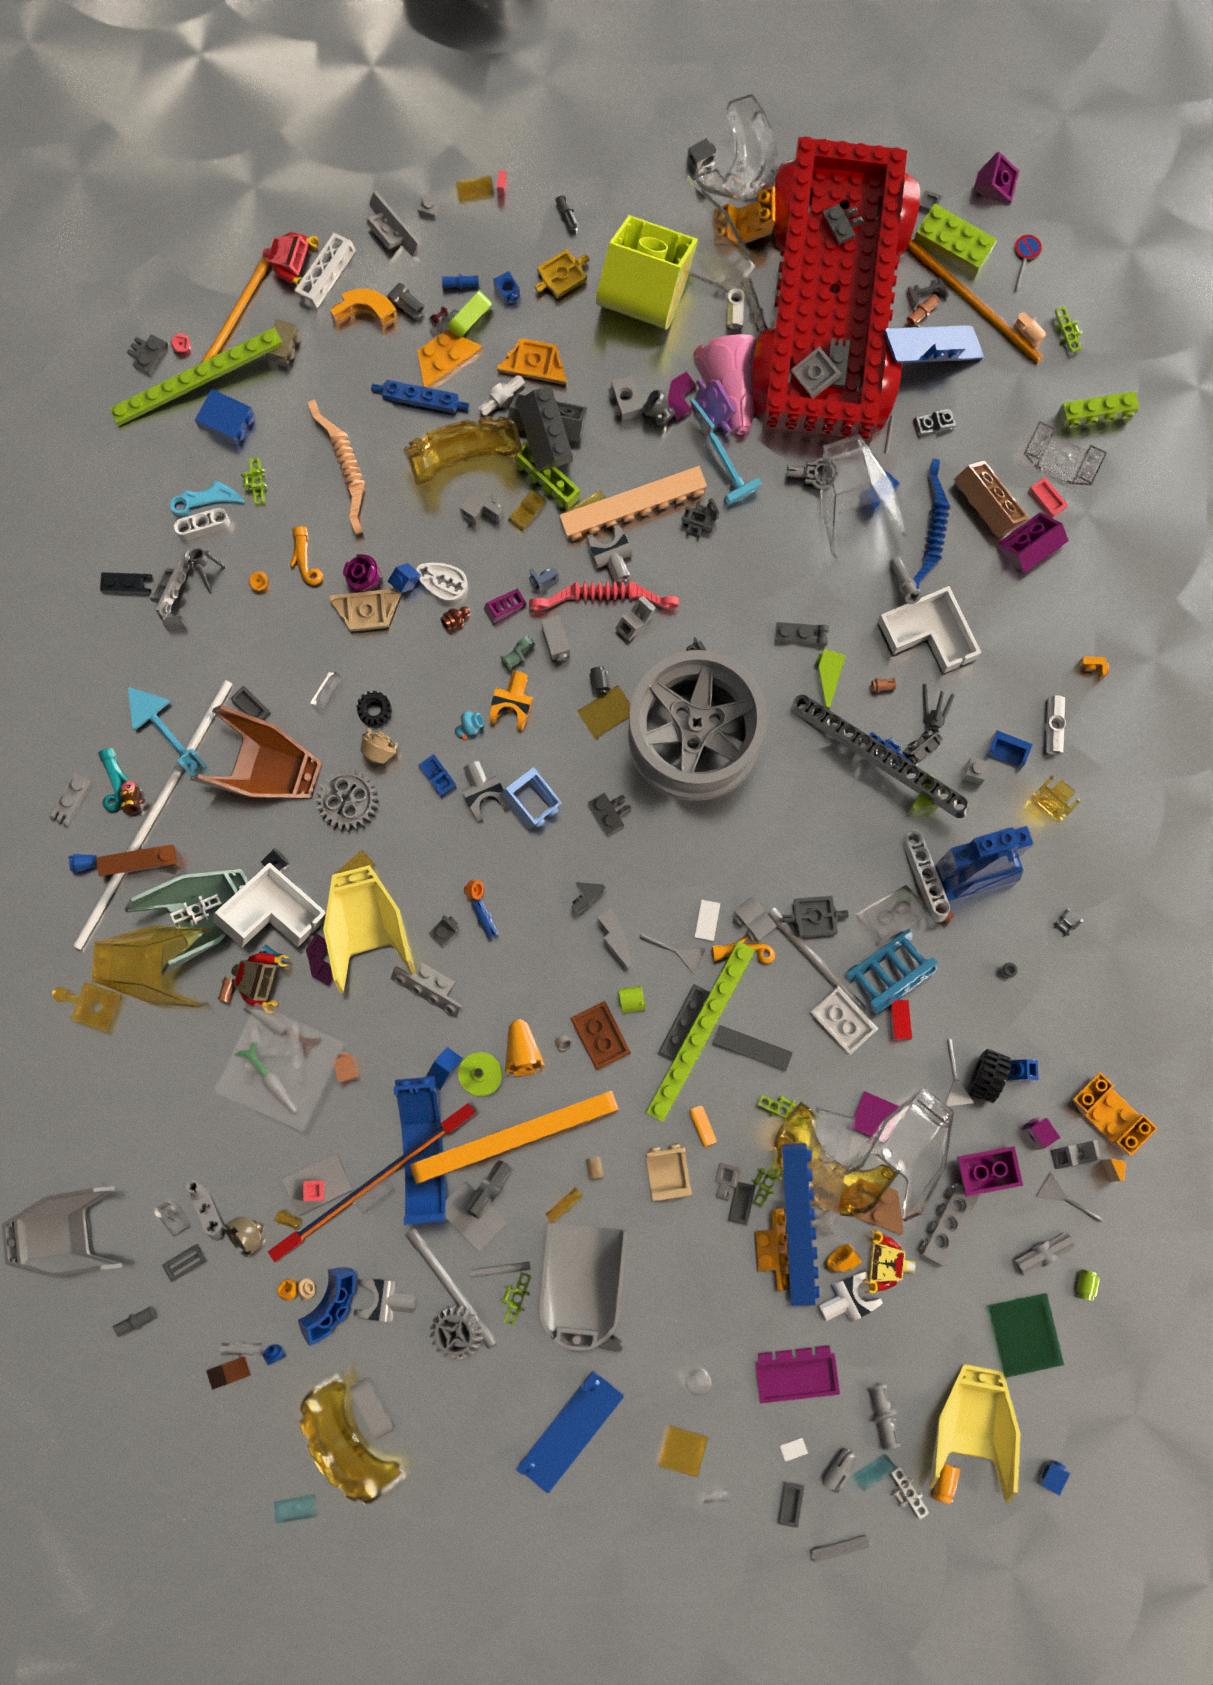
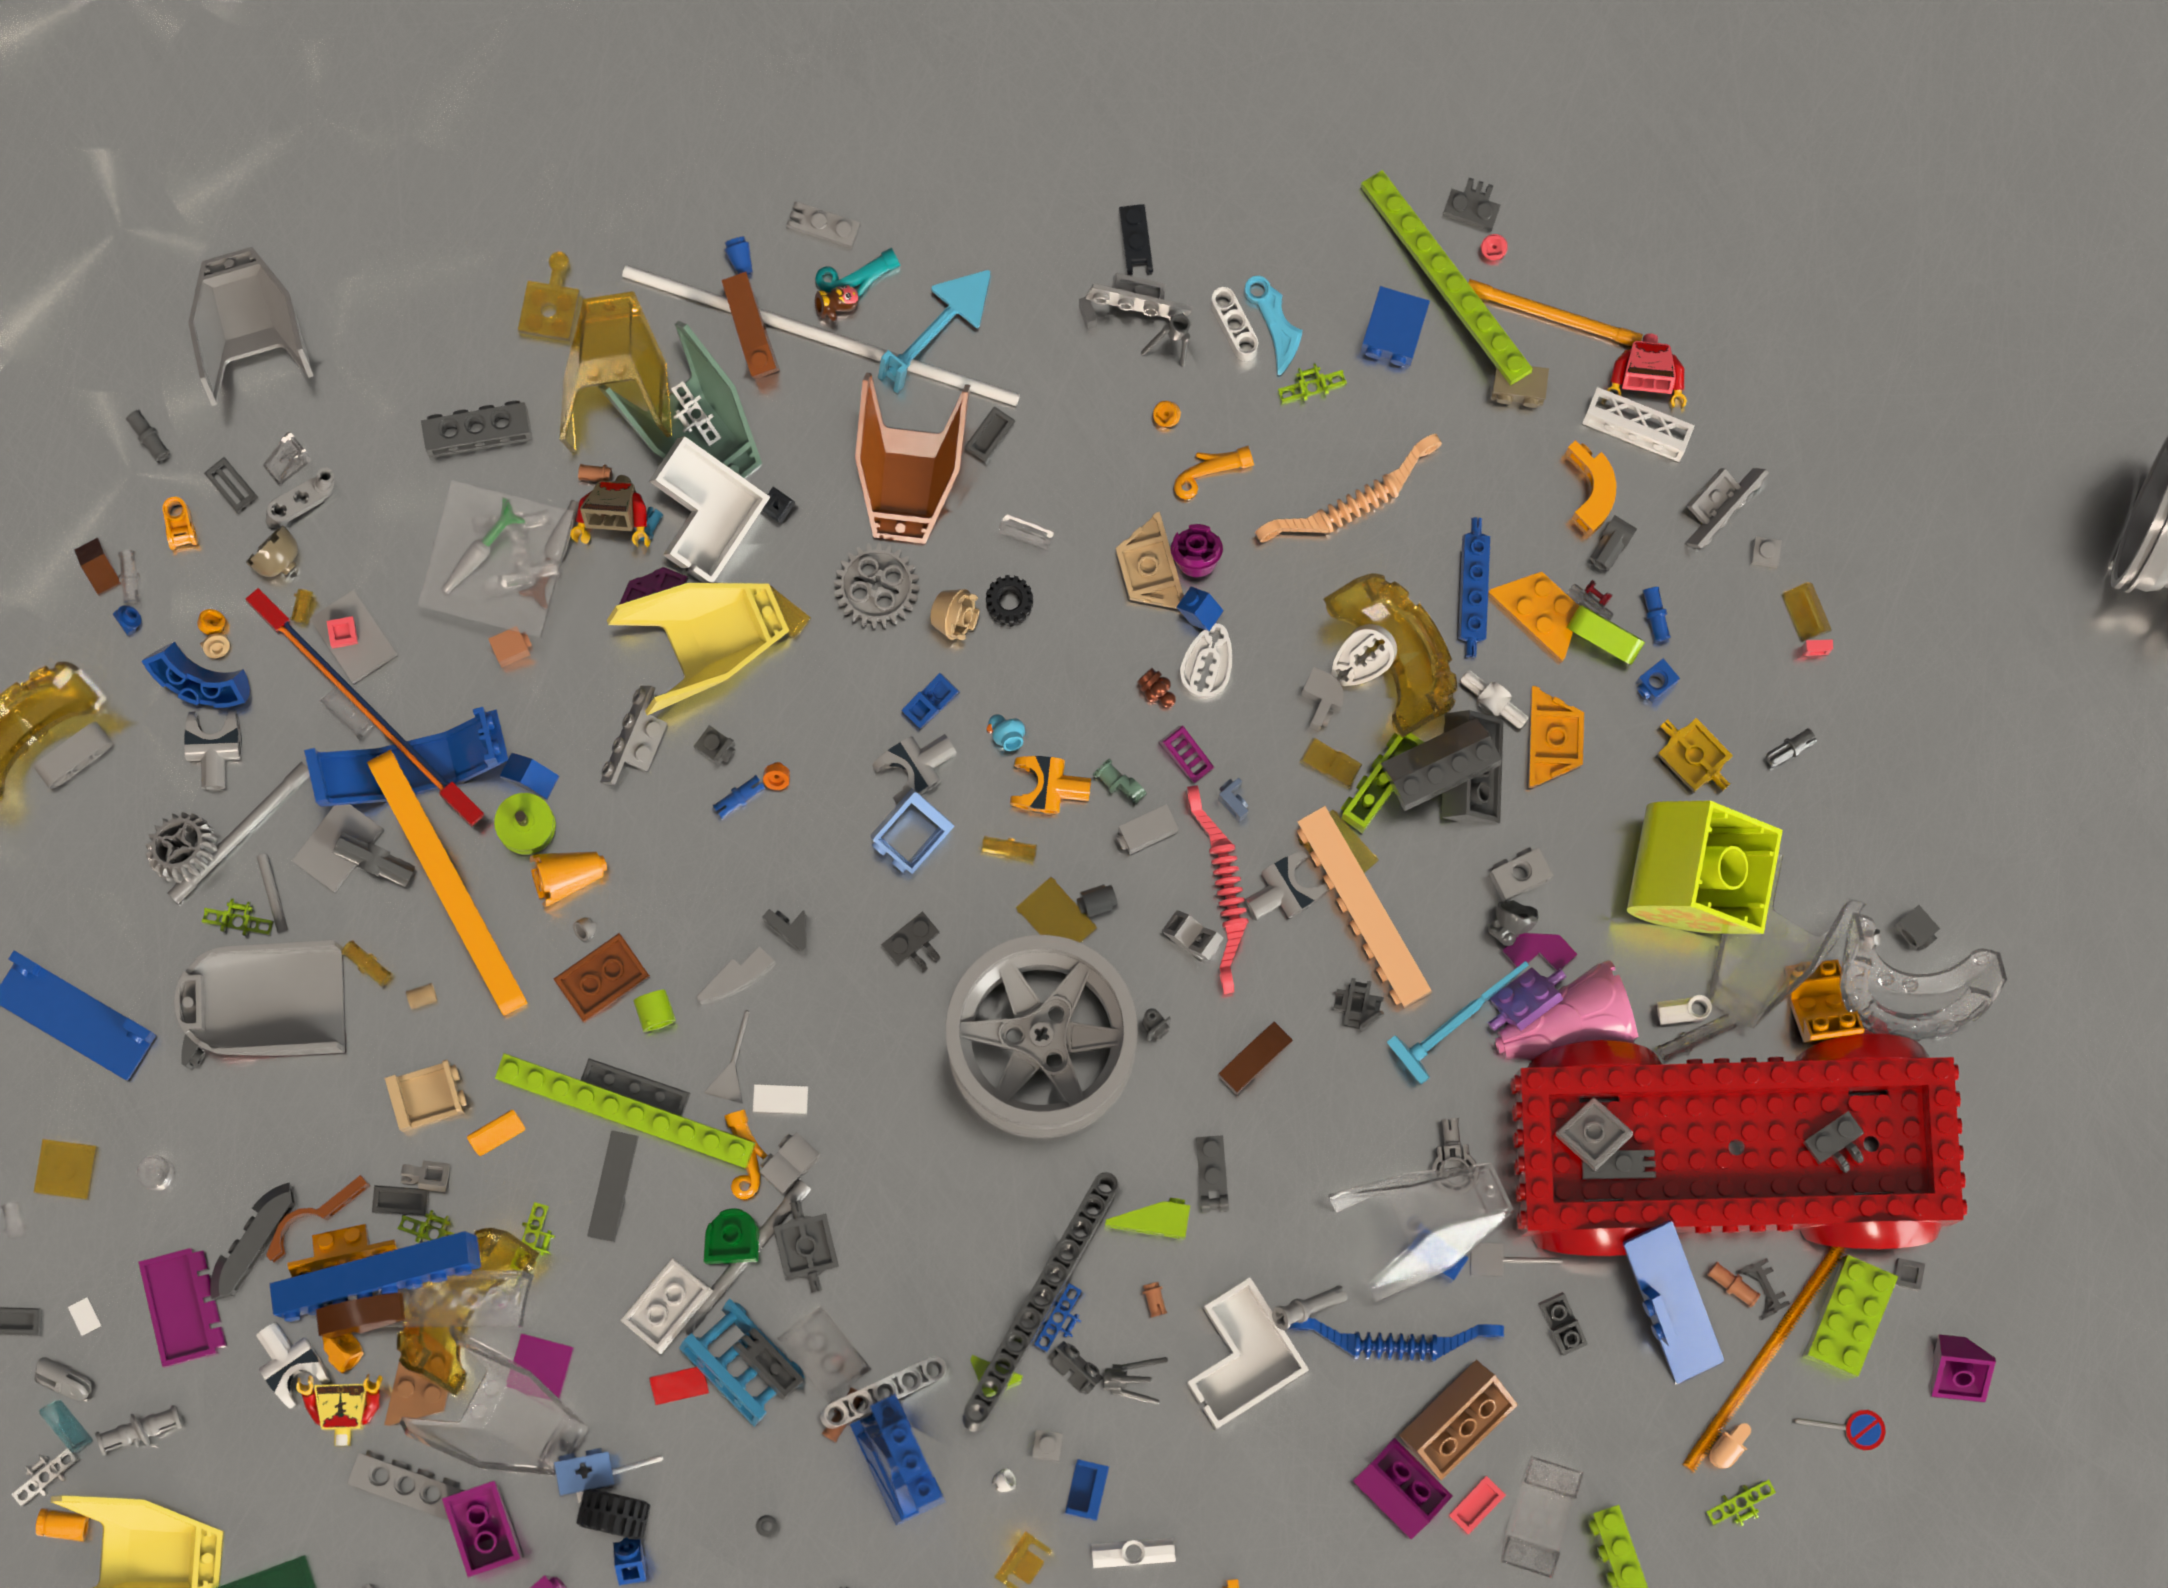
camera: 80 degrees right, 0 degrees up
none -> light orange piece [162,497,198,550]
none -> dark grey brick [210,1182,296,1299]
none -> dark orange piece [266,1175,371,1263]
none -> reddish brown slope [316,1292,406,1339]
none -> dark grey brick [421,400,533,457]
none -> medium blue brick [554,1448,614,1496]
none -> green tile [704,1208,759,1264]
none -> dark grey hinge [733,1328,804,1400]
none -> clear yellow pin [982,836,1037,861]
none -> white hinge [993,1468,1016,1492]
none -> reddish brown slope [1218,1021,1293,1095]
none -> white piece [1331,624,1397,686]

